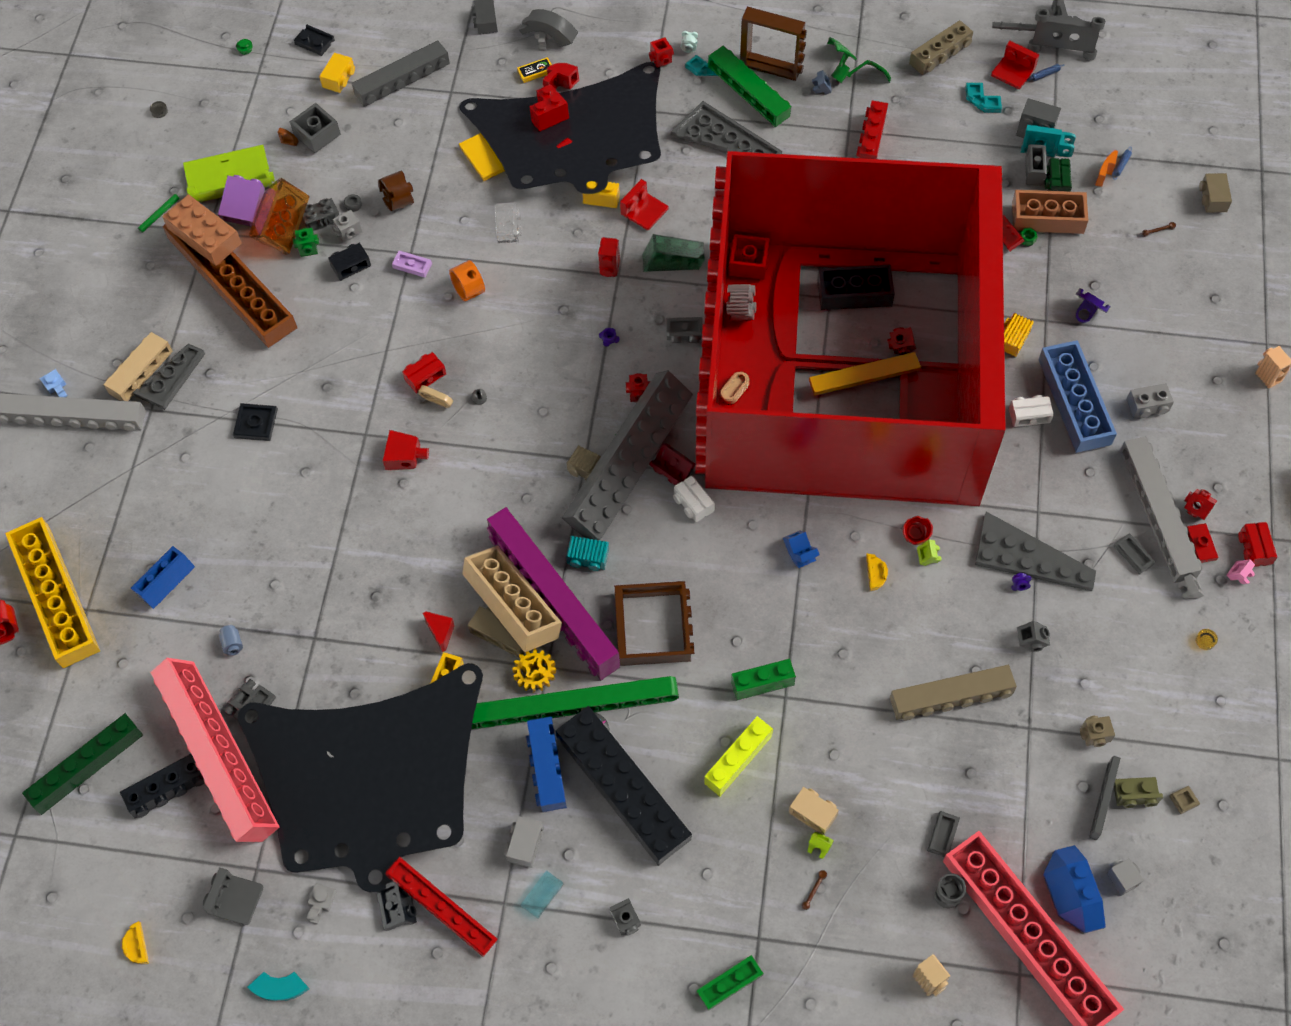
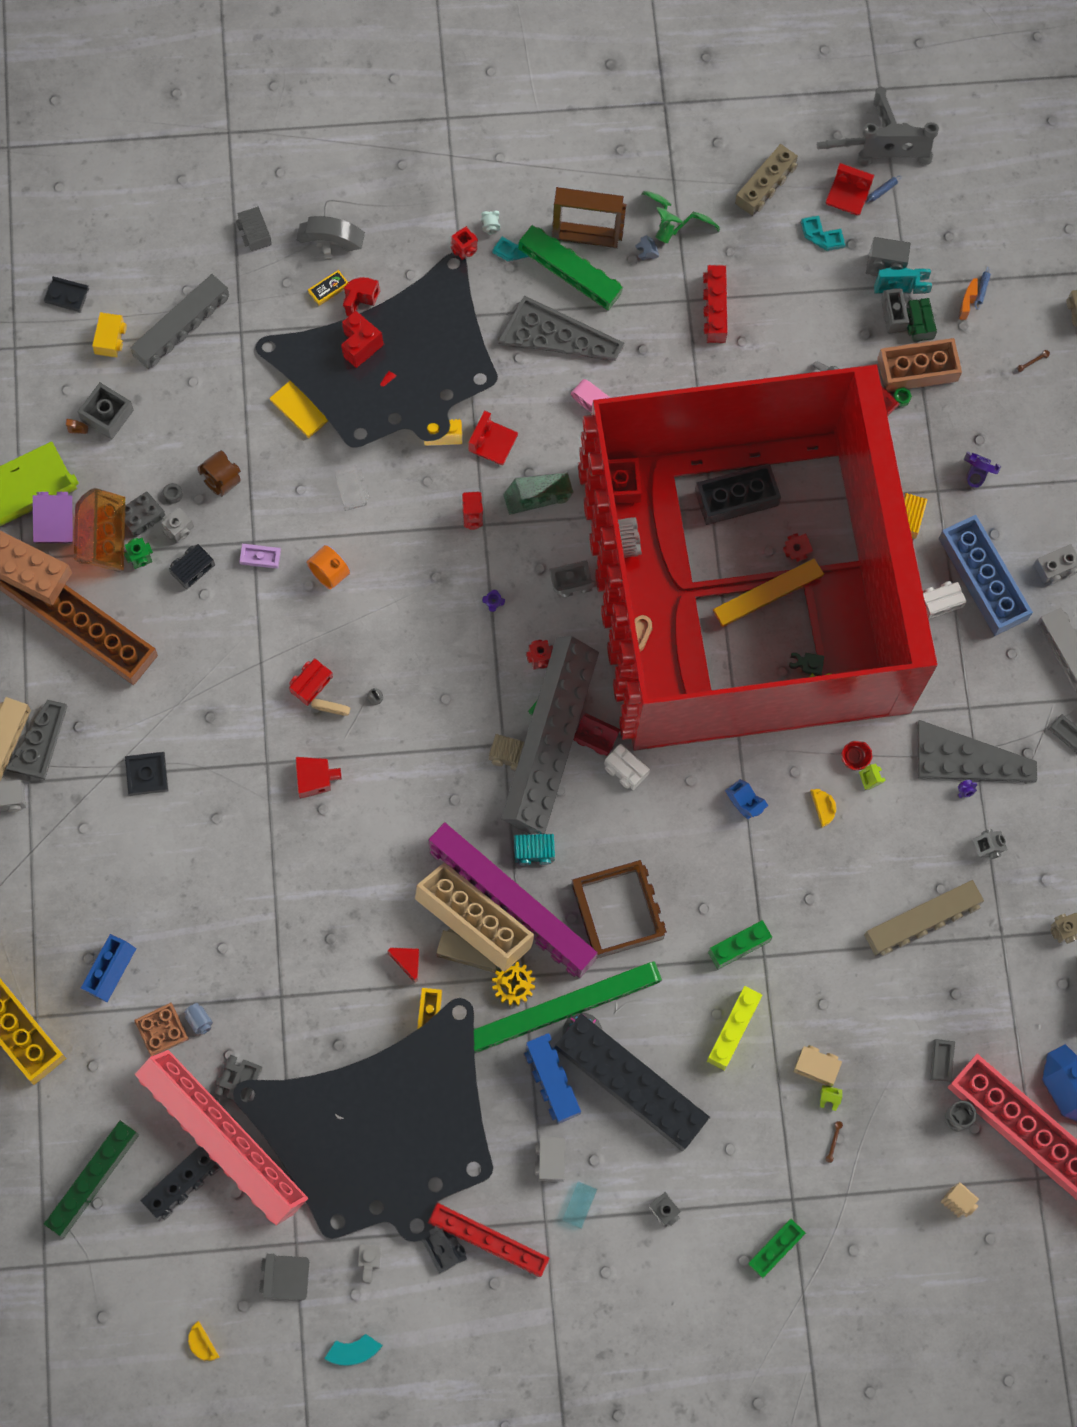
camera: 20 degrees left, 10 degrees up
none -> nougat tile [134,1002,189,1057]

